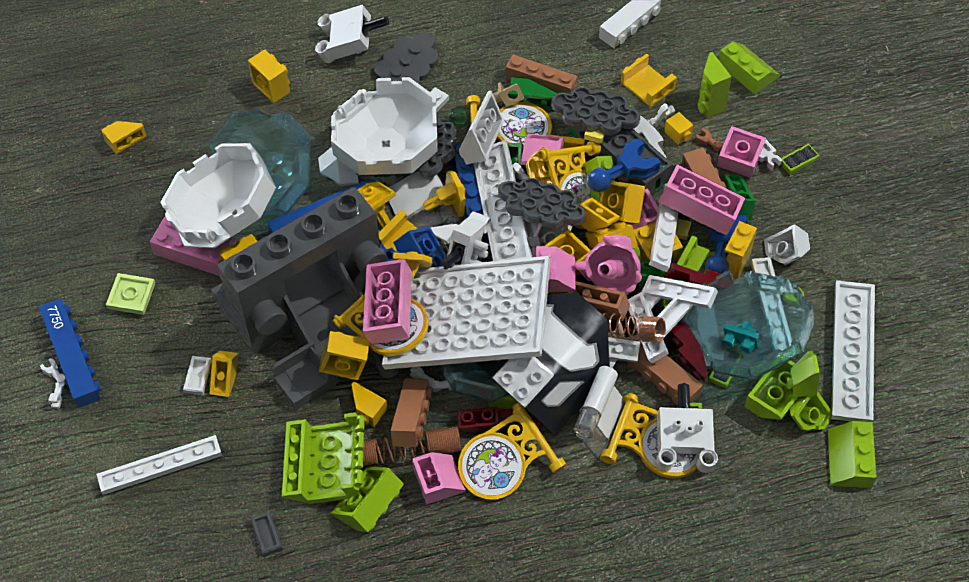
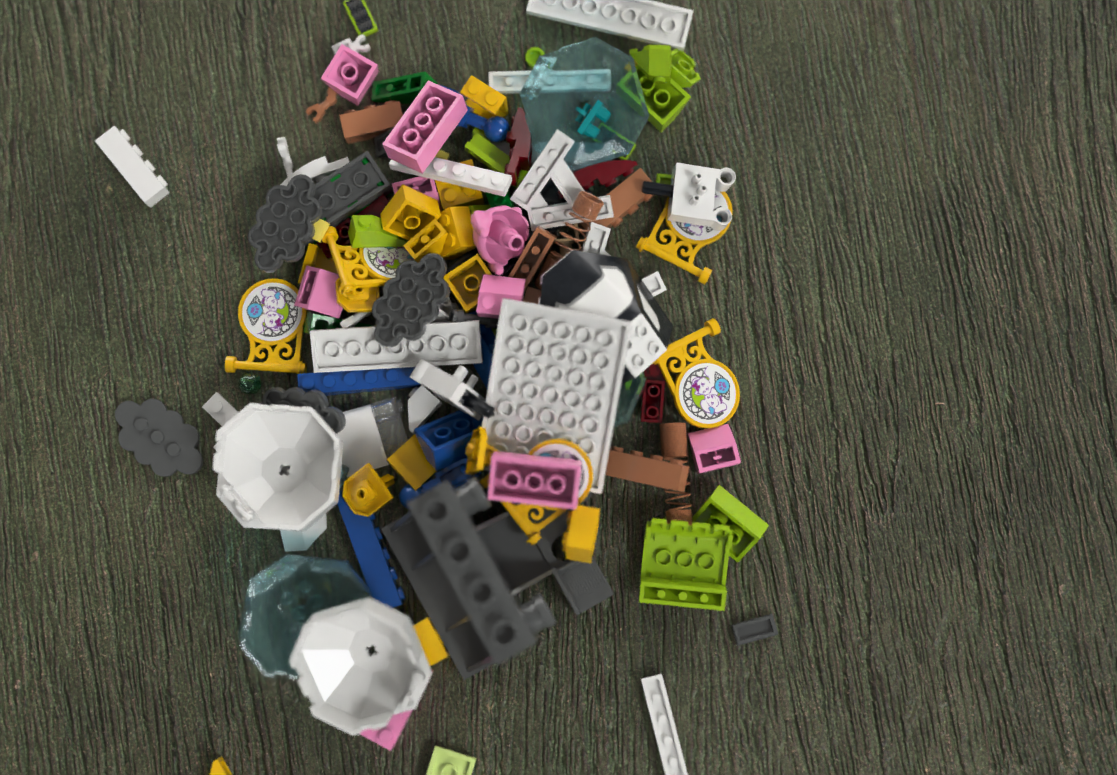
camera: 80 degrees left, 25 degrees up
white tile [183,356,212,395] -> none
yellow slope [210,350,238,397] -> none
yellow brick [248,49,290,103] -> none
white piece [315,5,389,63] -> none
yellow slope [351,381,388,427] -> none
yellow piece [423,171,466,217] -> none
white slope [459,91,504,164] -> none
tan bracket [484,82,524,107] -> none
nougat brick [506,55,578,94] -> none
green slope [509,77,557,109] -> none
door [573,366,625,461] -> none
blue piece [587,138,662,192] -> none
yellow panel [621,54,677,107] -> none
yellow brick [664,112,693,145] -> none
lime slope [697,52,732,118] -> none
lime slope [719,42,780,94] -> none
white slope [764,224,810,265] -> none
lime slope [827,421,876,488] -> none

